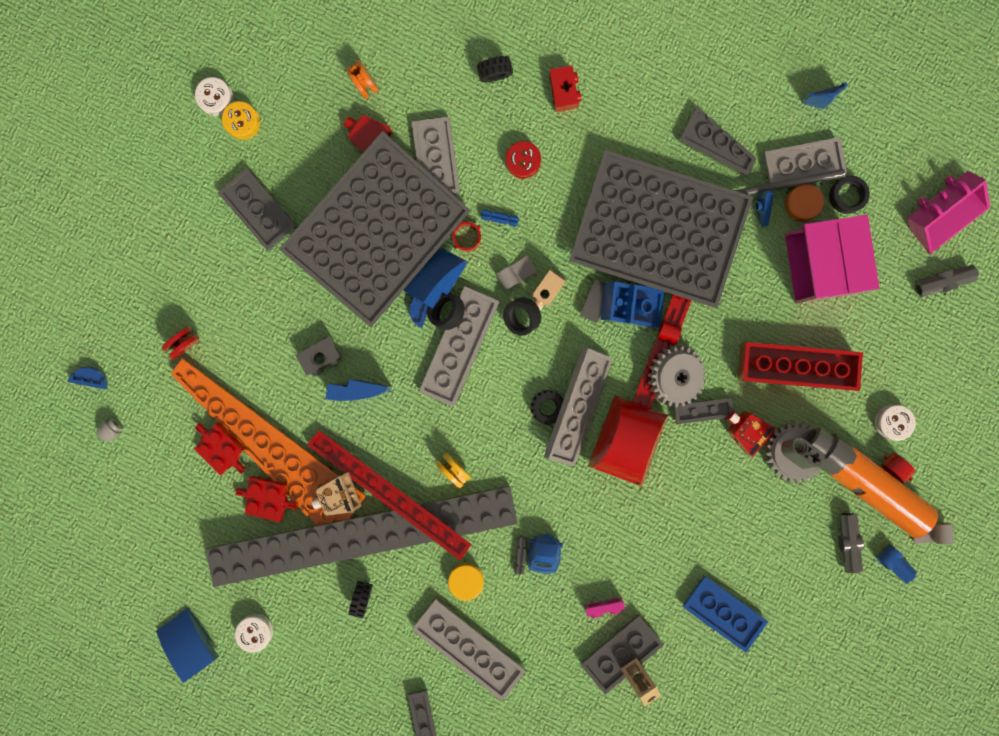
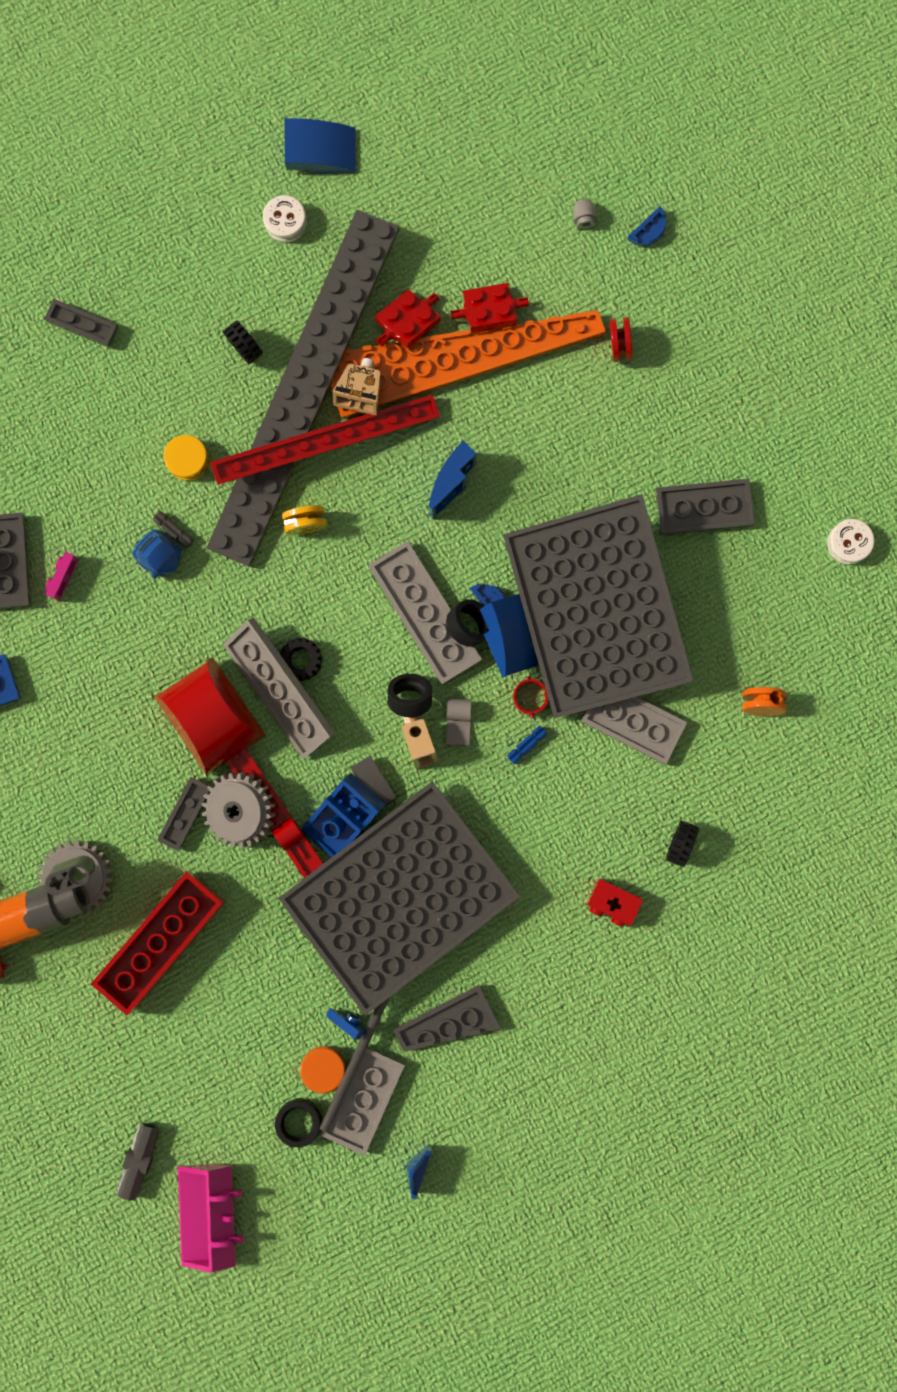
camera: 120 degrees right, 5 degrees down
yellow head [222,101,260,140] -> none
dark grey brick [295,337,343,377] -> none
red torso [344,115,393,153] -> none
light grey plate [412,598,526,701] -> none
red head [506,141,541,179] -> none
red torso [726,411,776,457] -> none
dark pink piece [785,214,880,304] -> none
white head [875,405,916,441] -> none

